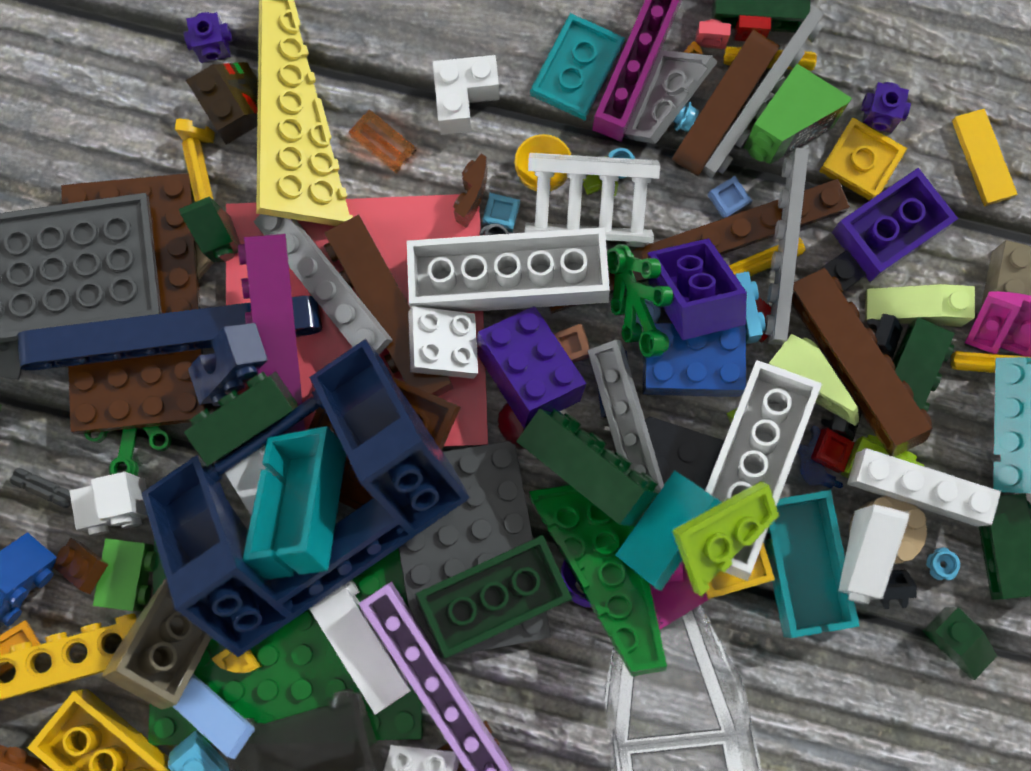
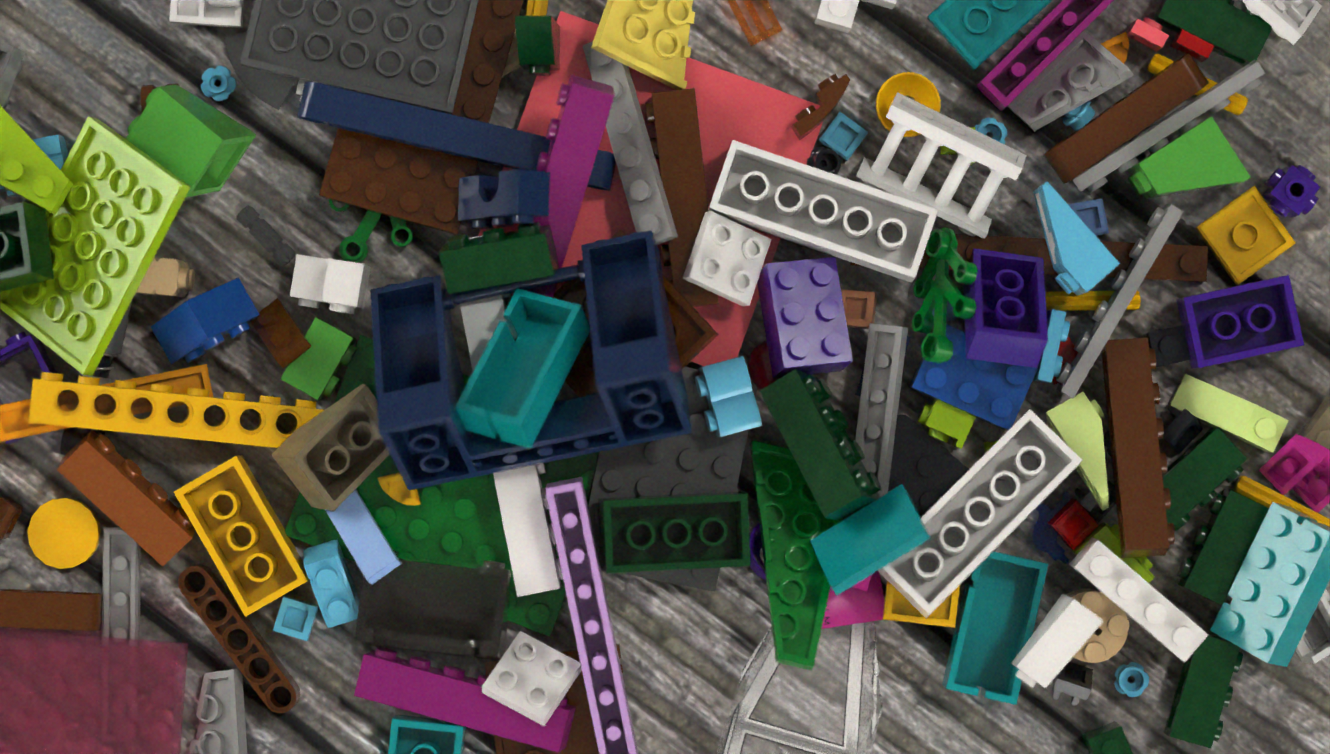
camera: 20 degrees right, 10 degrees up
lime wing [672,481,779,596] -> none
none -> medium azure brick [695,356,762,437]
none -> lime brick [917,399,976,449]
none -> medium azure slope [1033,181,1120,296]
none -> dark green brick [1177,489,1269,605]

